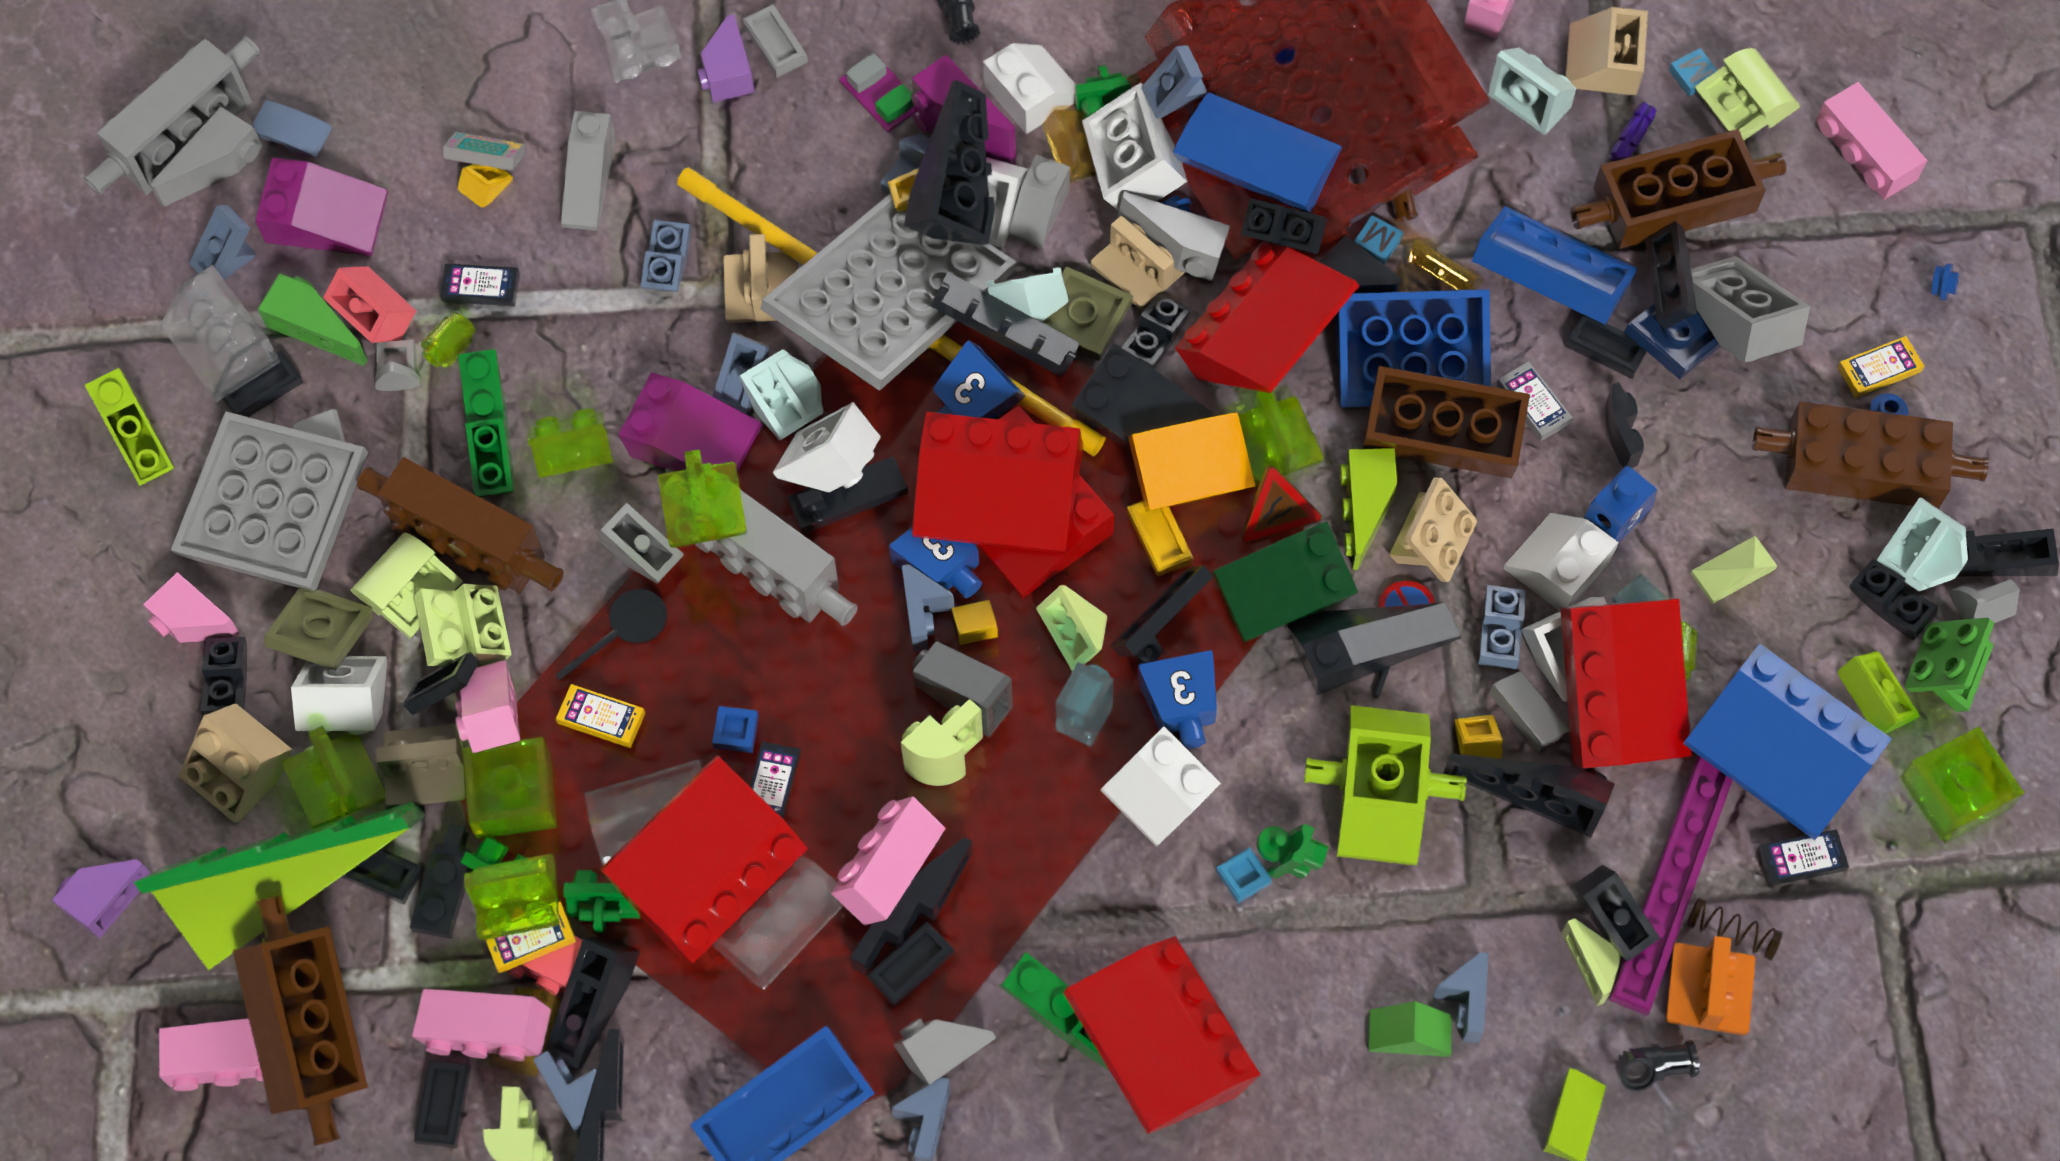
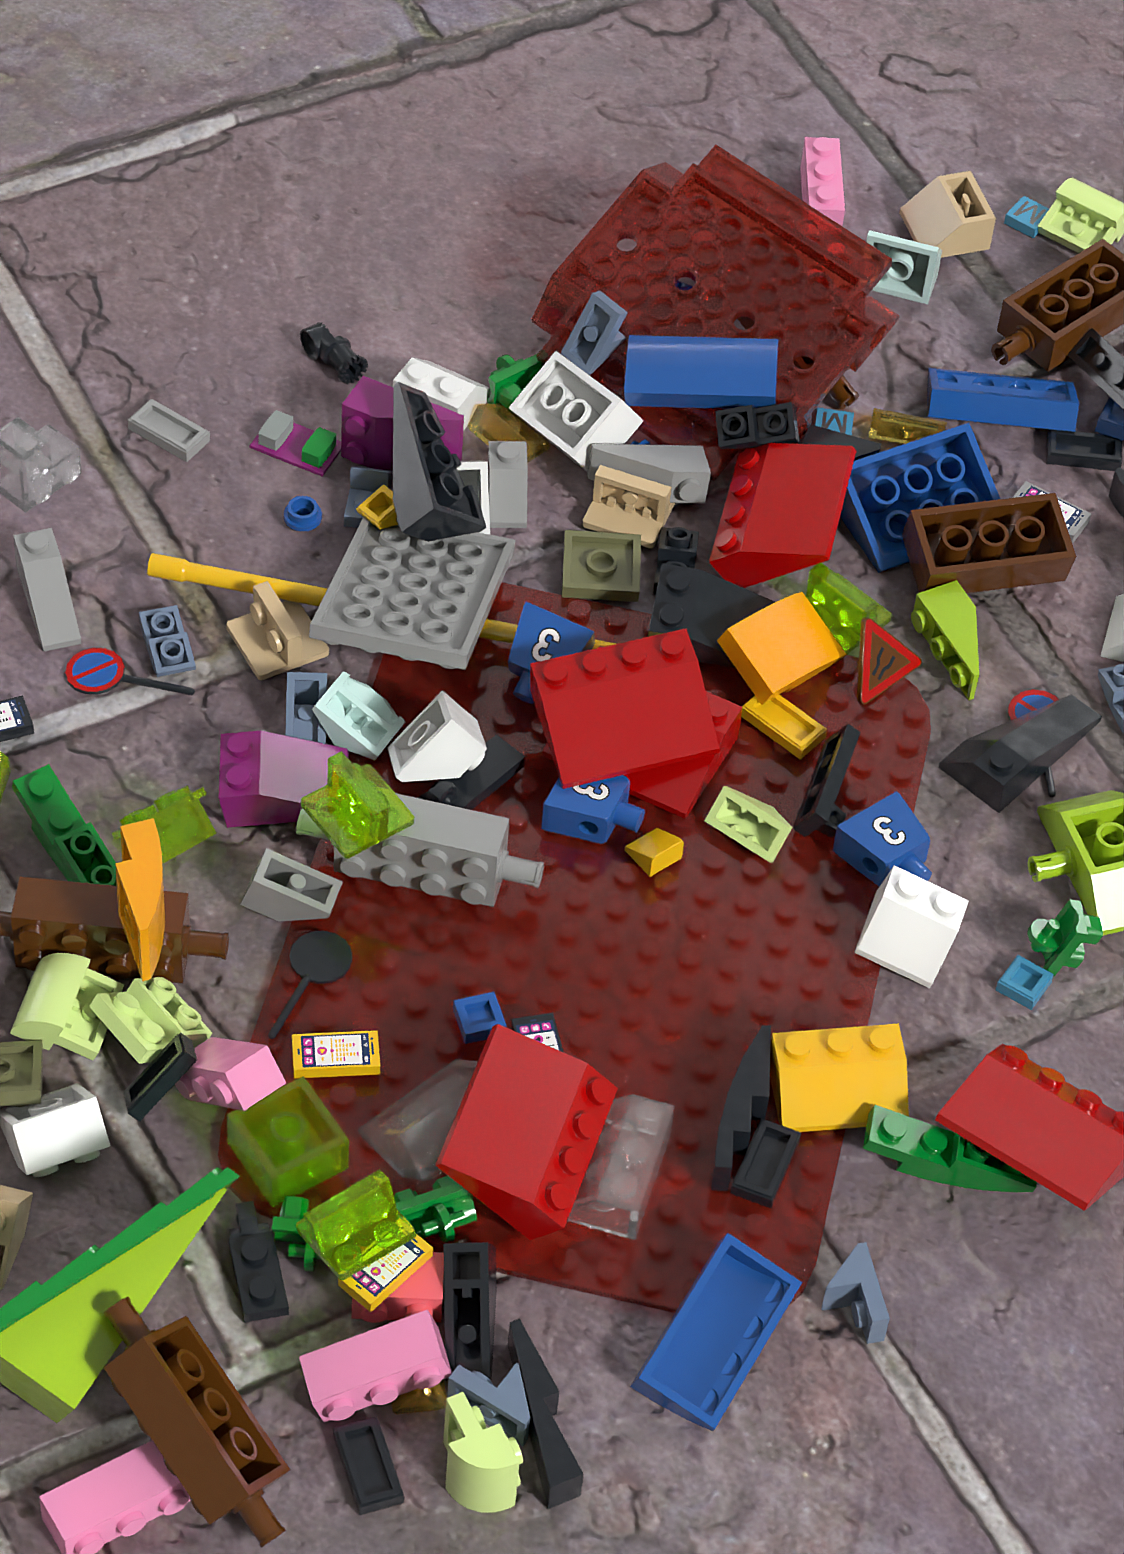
camera: 30 degrees left, 15 degrees down
clear neon green bracket [282,726,385,829] -> none
black tile [341,849,423,905] -> none
dark tan bracket [376,724,466,808] -> none
medium lavender slope [697,14,754,102] -> none
bright pink brick [831,796,946,925] -> none
light grey slope [893,1018,996,1086] -> none
yellowish green brick [901,699,983,786] -> none
sand blue slope [902,565,954,652] -> none
dark grey slope [912,641,1013,737] -> none
black hinge [930,272,1080,377] -> none
light aqua slope [987,268,1069,322] -> none
clear light blue brick [1056,662,1114,747] -> none
dark green slope [1212,521,1358,643] -> none
tan bracket [1389,477,1477,582] -> none
dark purple axle [1609,102,1656,162] -> none
none -> piece [65,648,195,695]
none -> light orange slope [115,818,165,982]
none -> blue plate [284,496,322,532]
none -> yellow slope [770,1023,909,1132]

